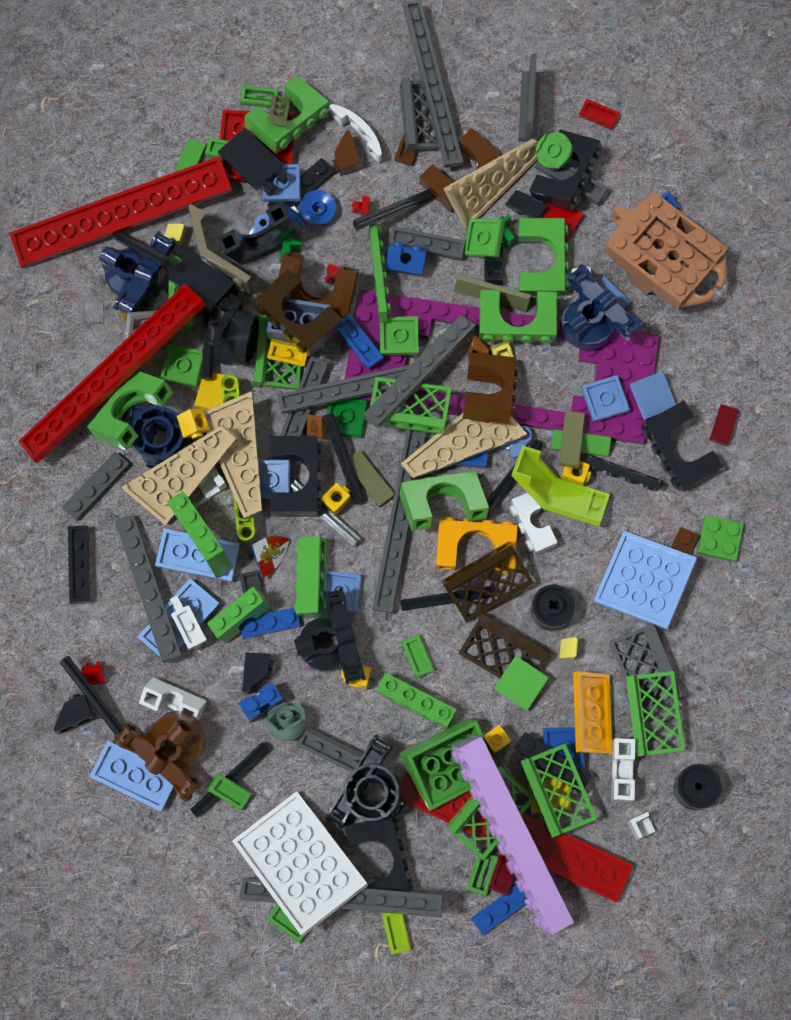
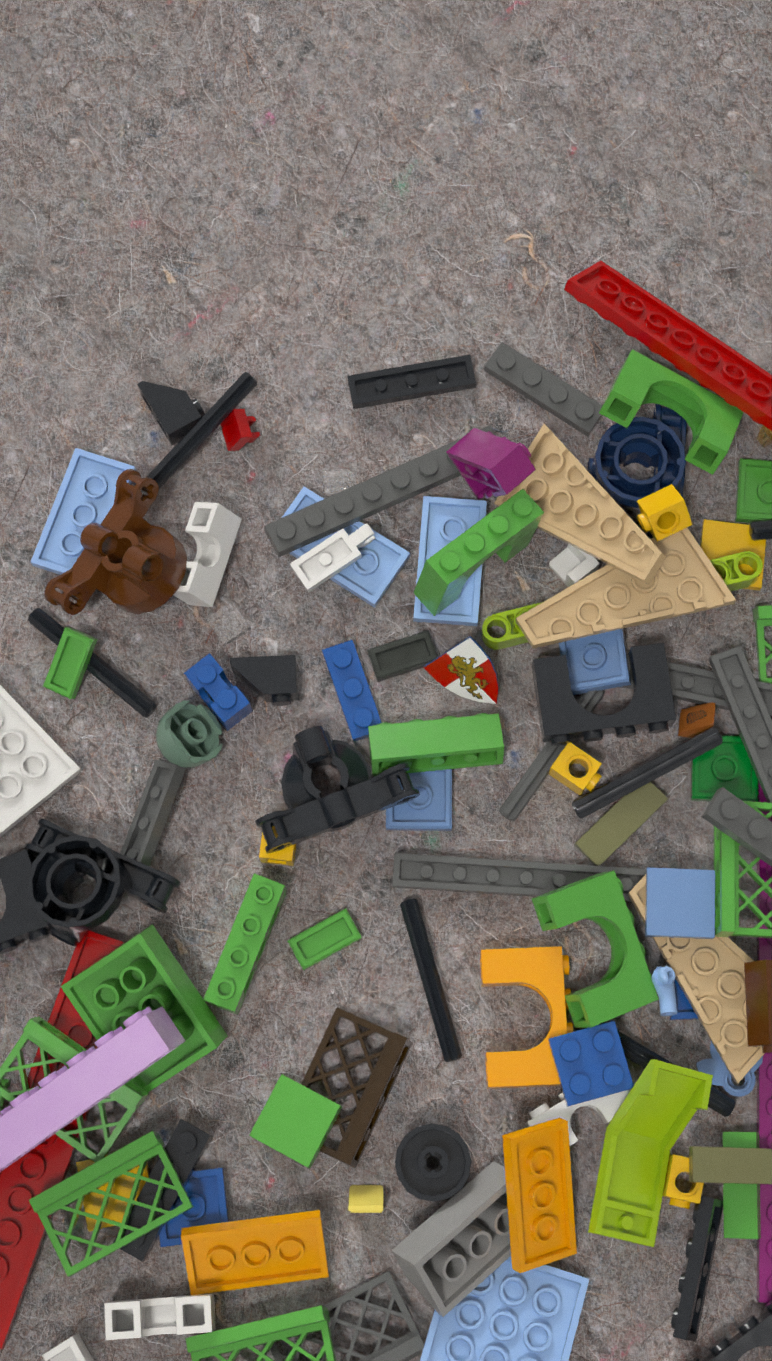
camera: 85 degrees right, 0 degrees up
bright green arch [207,587,272,643] -> none
dark brown fence [442,541,534,622] -> none
yellow brick [483,725,511,755] -> none
none -> light grey slope [392,1161,511,1317]
none -> magenta wedge [446,428,536,500]
none -> light orange plate [502,1117,577,1273]
none -> blue plate [548,1020,634,1107]
none -> medium blue tile [645,867,715,939]
none -> light blue arm [651,966,678,1016]

